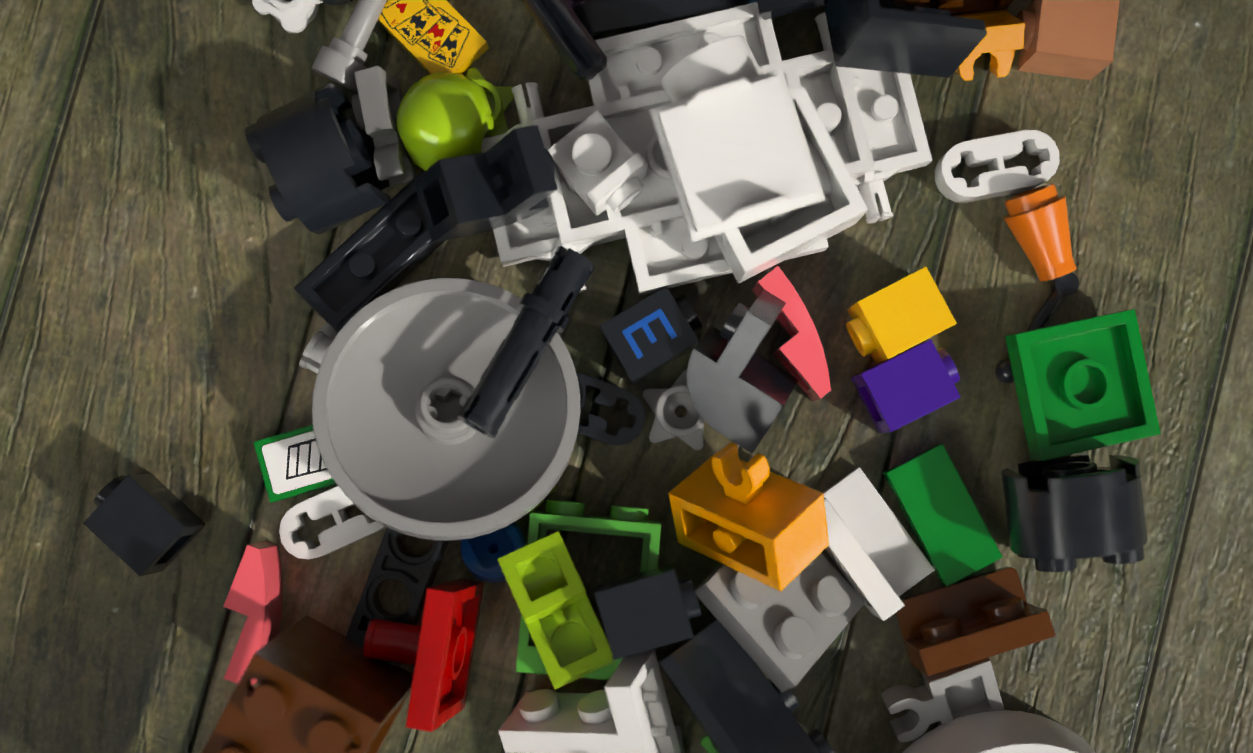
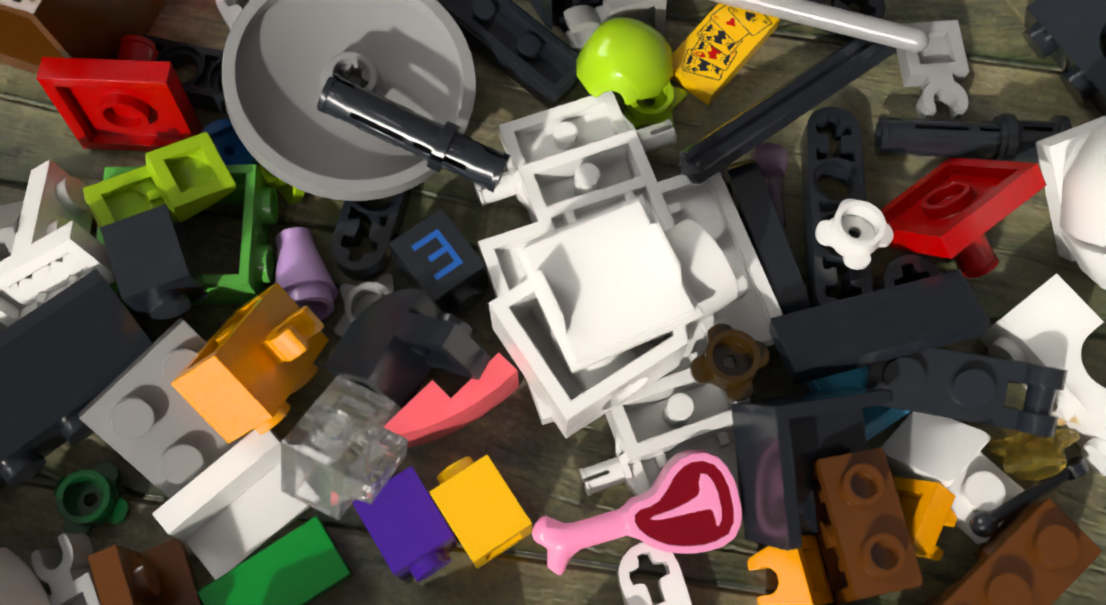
camera: 80 degrees right, 15 degrees down
black brick [414,125,558,243] -> none
white bracket [548,110,647,216] -> none
none -> dark green plate [53,462,130,536]
none -> lavender cone [275,227,338,320]
none -> clear brick [281,375,408,520]
none -> bright pink piece [532,449,742,575]
none -> dark brown plate [690,323,770,402]

